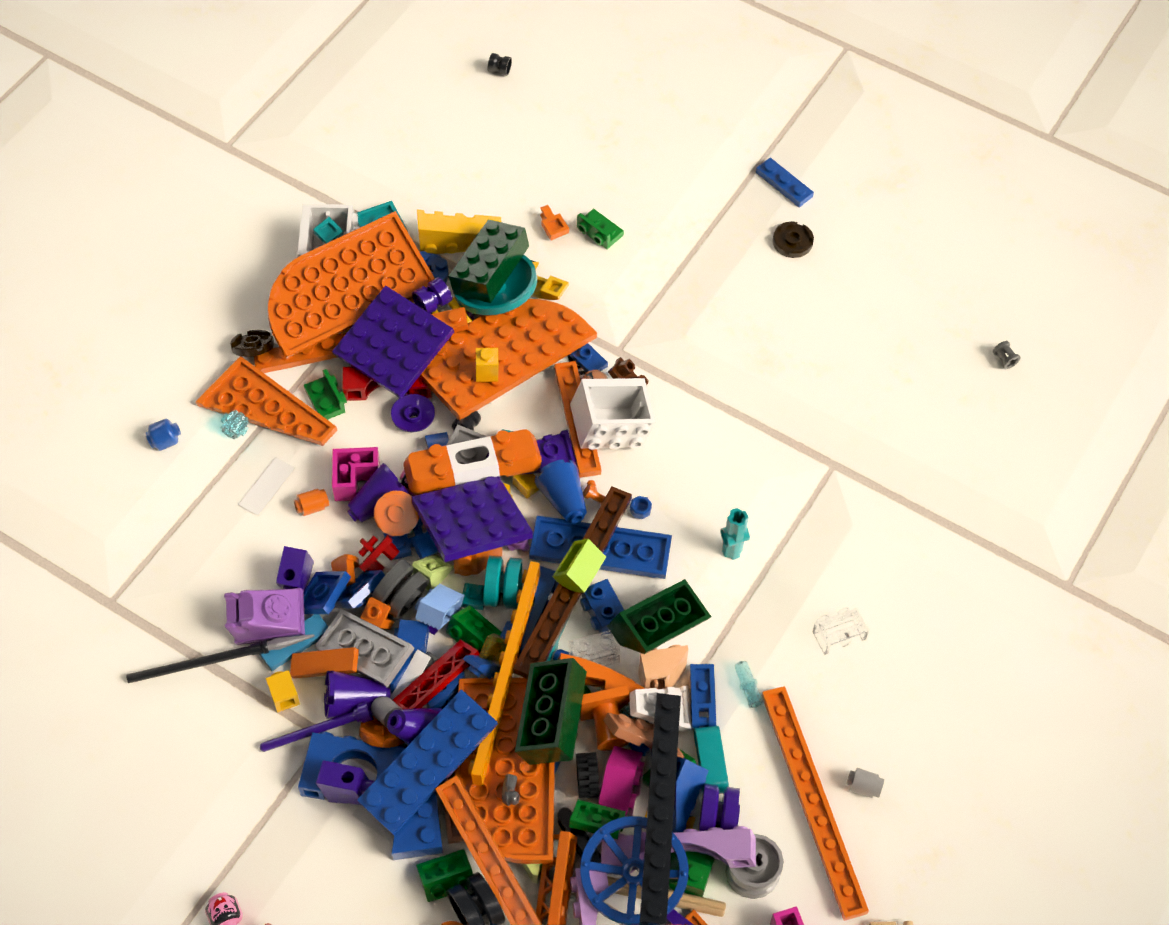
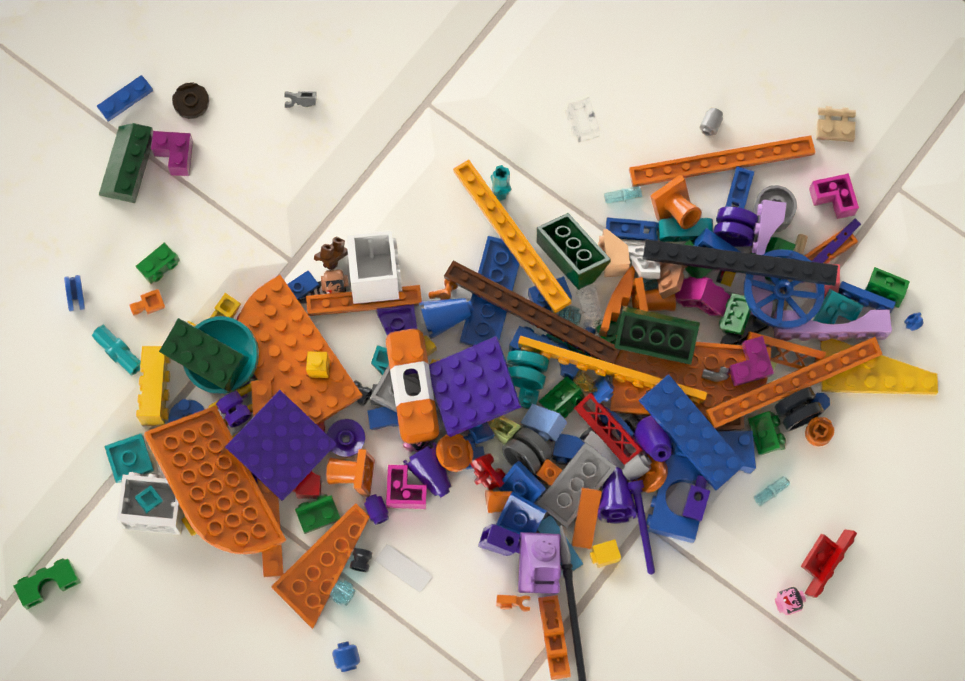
camera: 85 degrees left, 15 degrees up
dark brown tile [230,330,275,357] -> none
orange brick [294,488,329,516] -> none
brick [552,539,606,593] -> none
black tyre [576,752,600,799] -> none
blue tile [630,496,652,519] -> none
none -> green arch [13,558,81,610]
none -> blue head [64,275,85,312]
none -> teal piece [91,324,141,376]
none -> dark green slope [99,123,153,203]
none -> magenta brick [151,131,193,176]
none -> dark grey plate [284,91,317,108]
none -> orange plant [326,449,375,497]
none -> black wheel [349,548,373,572]
none -> dark purple brick [364,494,389,525]
none -> light orange plate [453,160,572,314]
none -> orange plate [496,595,531,612]
none -> orange slope [538,595,571,680]
none -> clear light blue gear [559,306,582,325]
none -> orange plant [650,175,702,229]
none -> blue plate [725,167,755,209]
none -> magenta brick [729,336,774,387]
none -> clear light blue axle [753,476,790,507]

